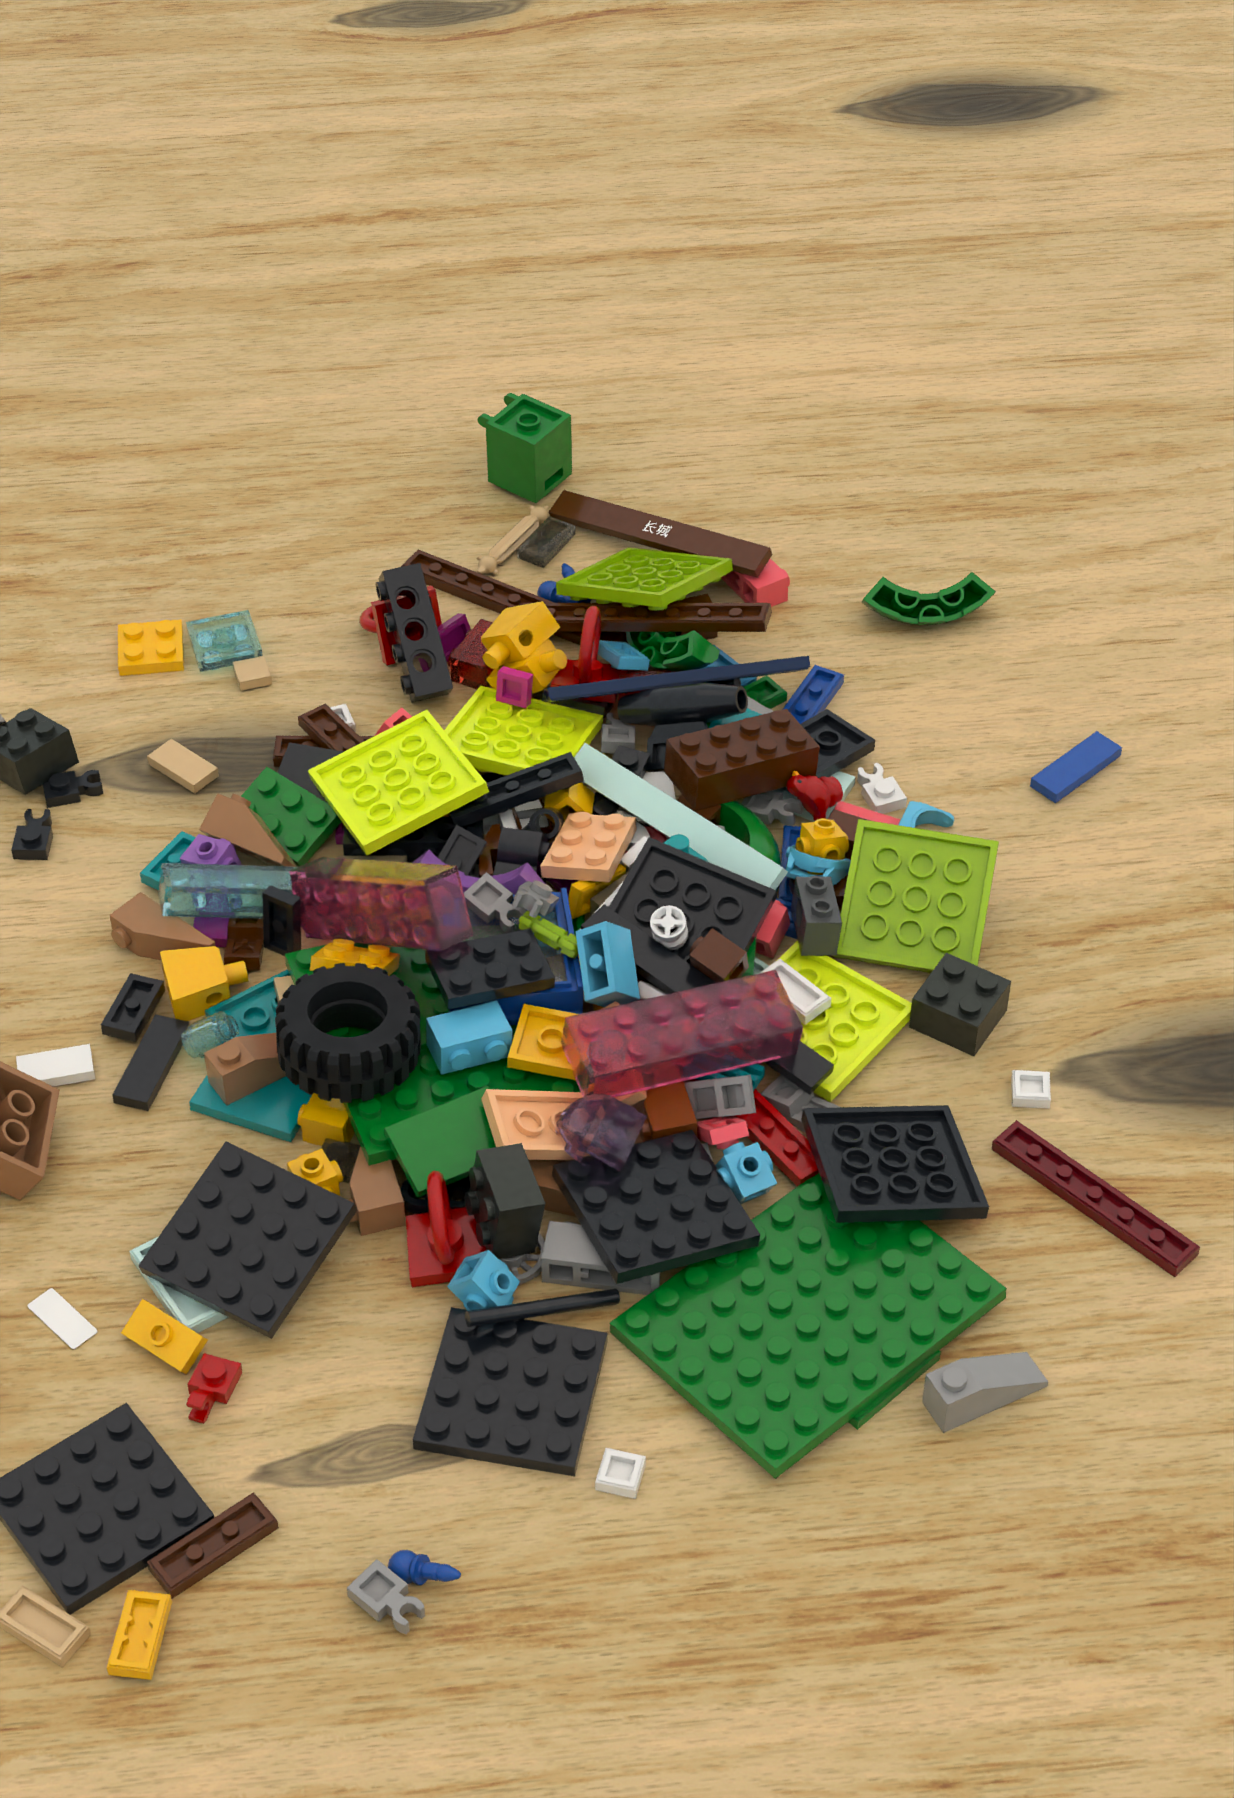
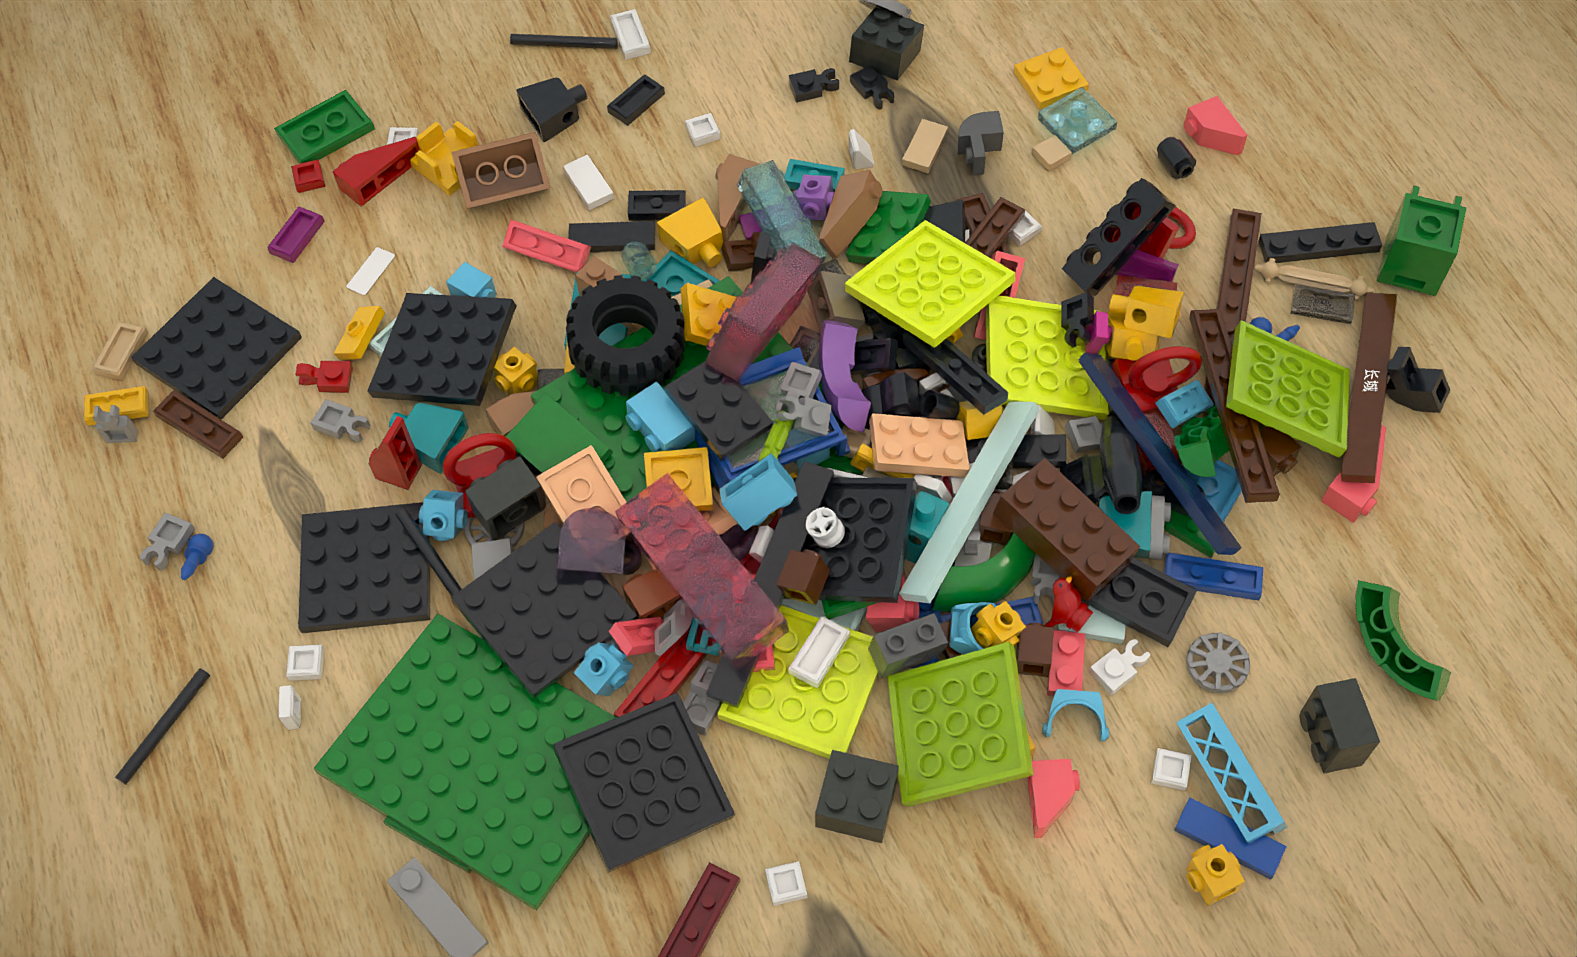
camera: 75 degrees right, 15 degrees up
none -> light grey plate [93,405,138,444]
none -> black bar [115,668,210,785]
none -> white tile [279,685,301,730]
none -> light grey plate [310,399,370,442]
none -> red slope [368,416,422,490]
none -> teal torso [389,403,469,474]
none -> medium azure brick [446,262,497,298]
none -> coral tile [502,219,591,272]
none -> white tile [685,113,721,147]
none -> white slope [849,129,874,169]
none -> dark grey brick [957,111,1004,175]
none -> coral slope [1027,759,1080,838]
none -> black plate [1061,292,1094,348]
none -> white tile [1151,748,1192,791]
none -> black brick [1157,137,1196,179]
none -> medium azure fence [1176,703,1287,844]
none -> coral slope [1184,96,1247,155]
none -> light grey wheel [1186,632,1250,693]
none -> yellow brick [1186,844,1245,906]
none -> black plate [1258,222,1382,263]
none -> pearl dark grey brick [1299,678,1380,774]
none -> black brick [1386,346,1451,413]

